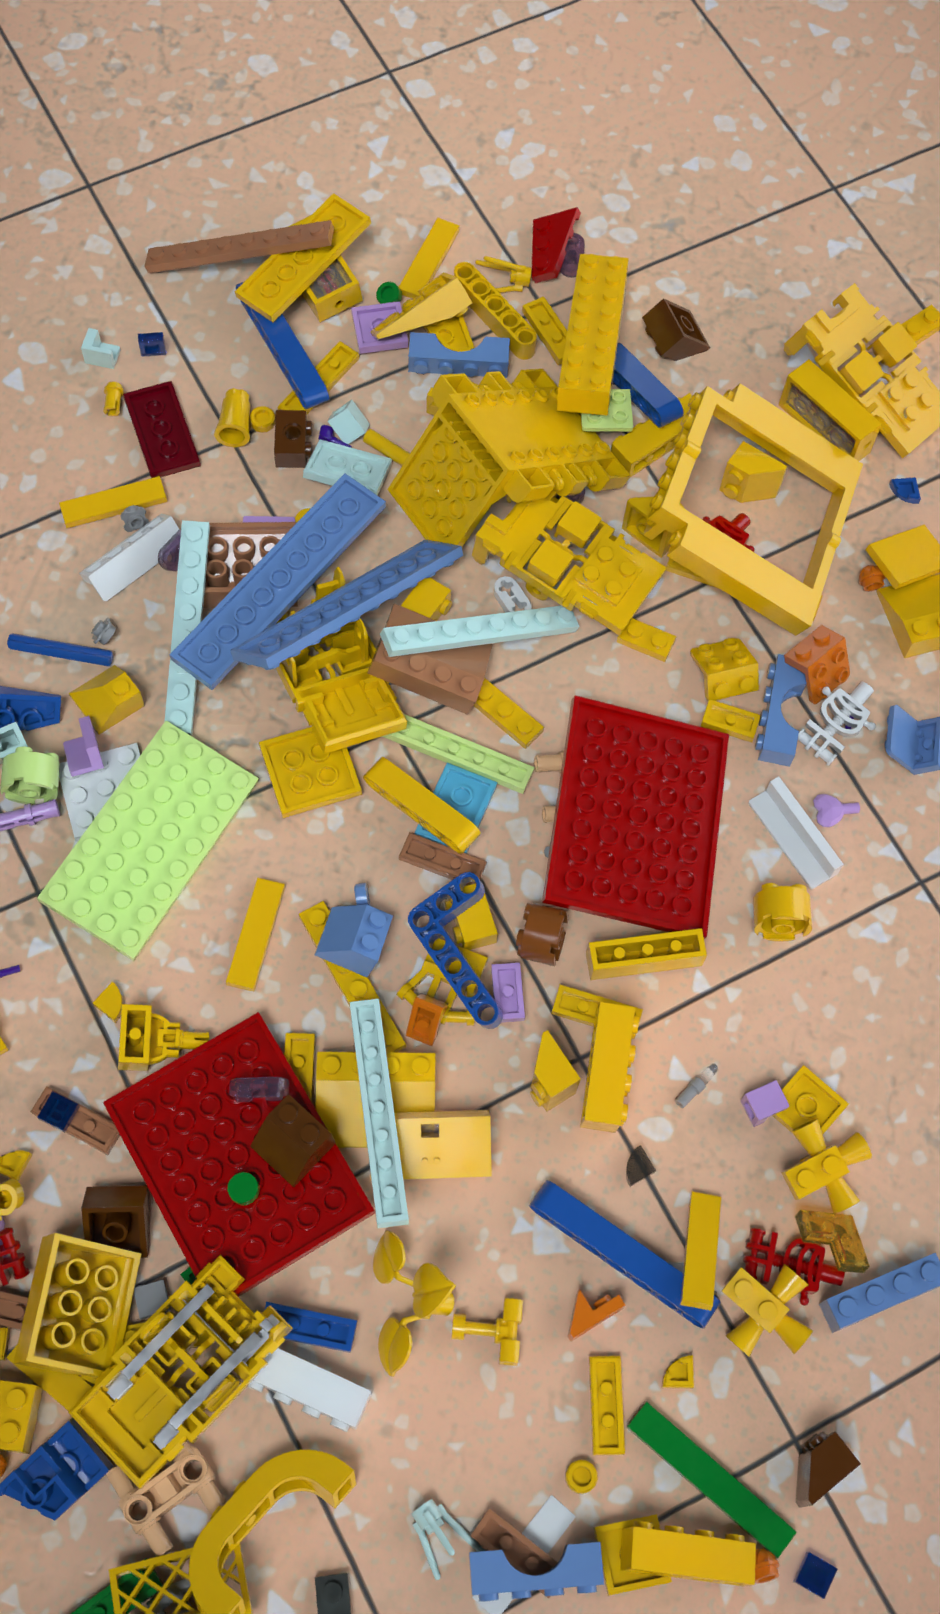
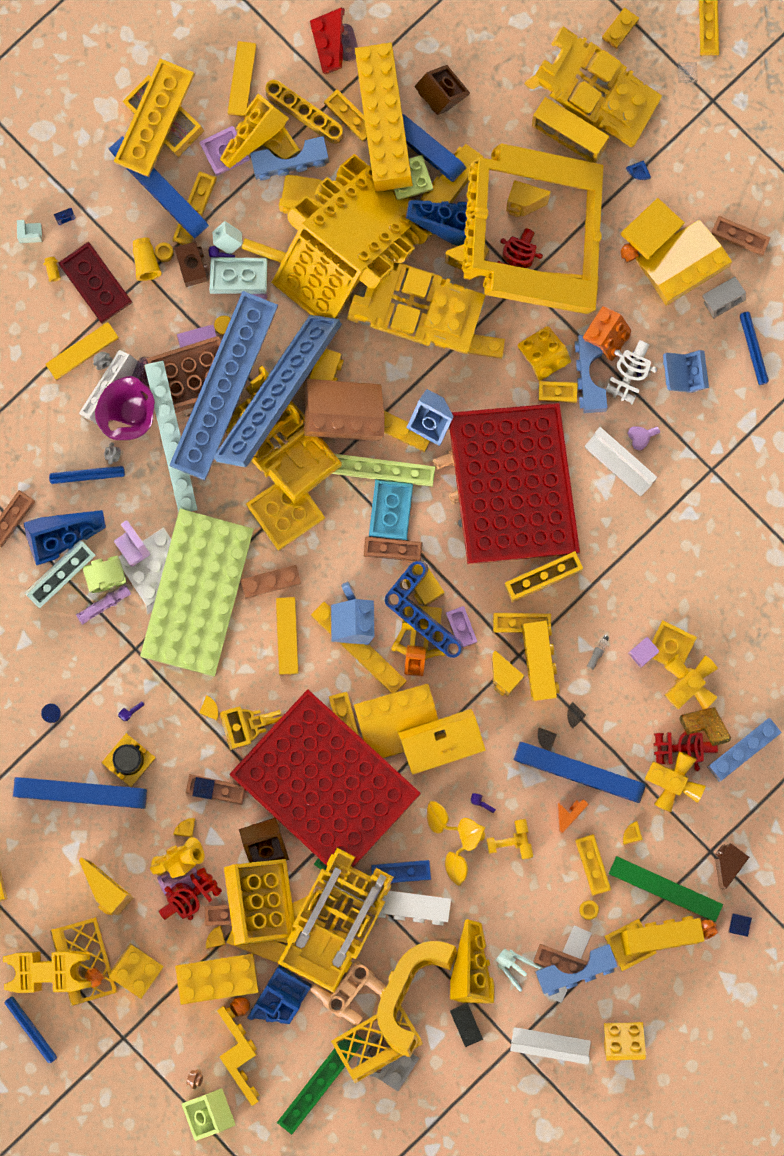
camera: 10 degrees left, 15 degrees up
yellow slope [69,665,144,735] -> none
light grey tile [134,1280,171,1320] -> none
nougat plate [145,220,334,273] -> none
green tile [227,1172,260,1205] -> none
clear purple plate [229,1077,289,1102] -> none
reddish brown slope [250,1094,336,1188] -> none
light aqua plate [350,999,409,1229] -> none
yellow beam [363,757,481,854] -> none
green tile [376,282,402,304] -> none
light aqua plate [380,606,580,657] -> none
yellow plant [475,256,531,293] -> none
white beam [494,576,532,613] -> none
dark orange brick [516,903,569,967] -> none
yellow tile [680,1191,721,1311] -> none
yellow brick [753,883,812,941] -> none
none -> magenta piece [95,376,155,440]
none -> nougat plate [241,565,301,599]
none -> blue wedge [406,200,467,246]
none -> medium blue slope [406,389,453,446]
none -> yellow wedge [450,919,494,1004]
none -> dark purple hand [471,793,496,813]
none -> clear smoke tile [537,728,557,751]

